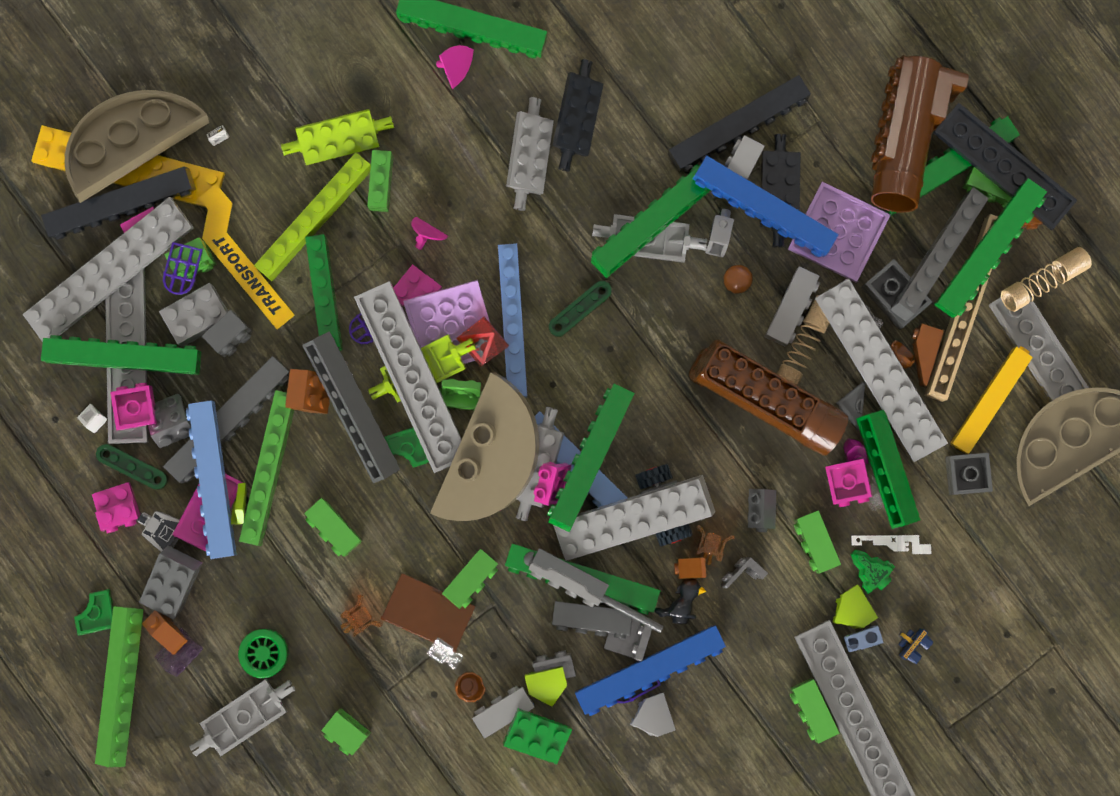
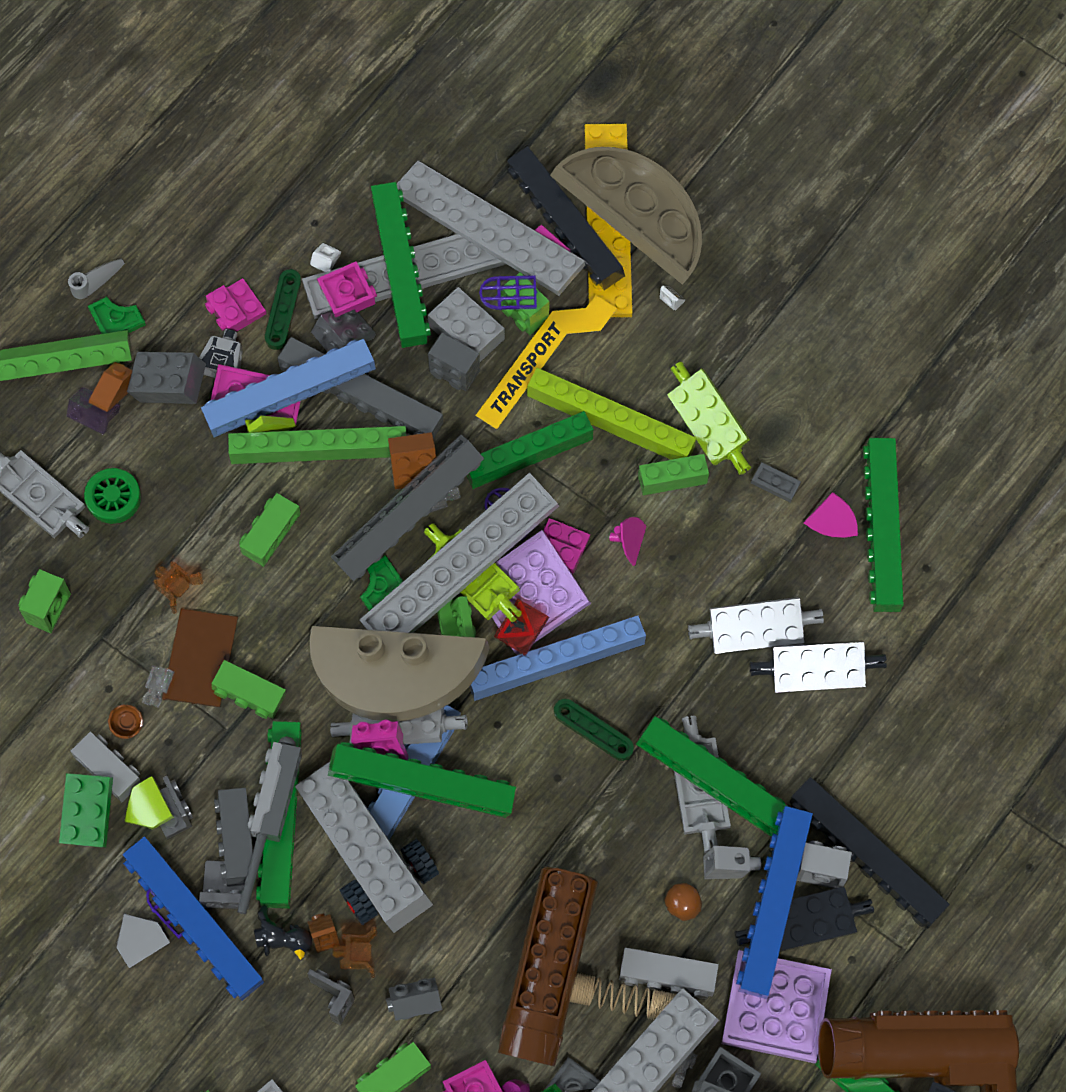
camera: 75 degrees right, 15 degrees down
none -> light grey piece [68,259,125,299]
none -> dark grey plate [751,462,801,503]

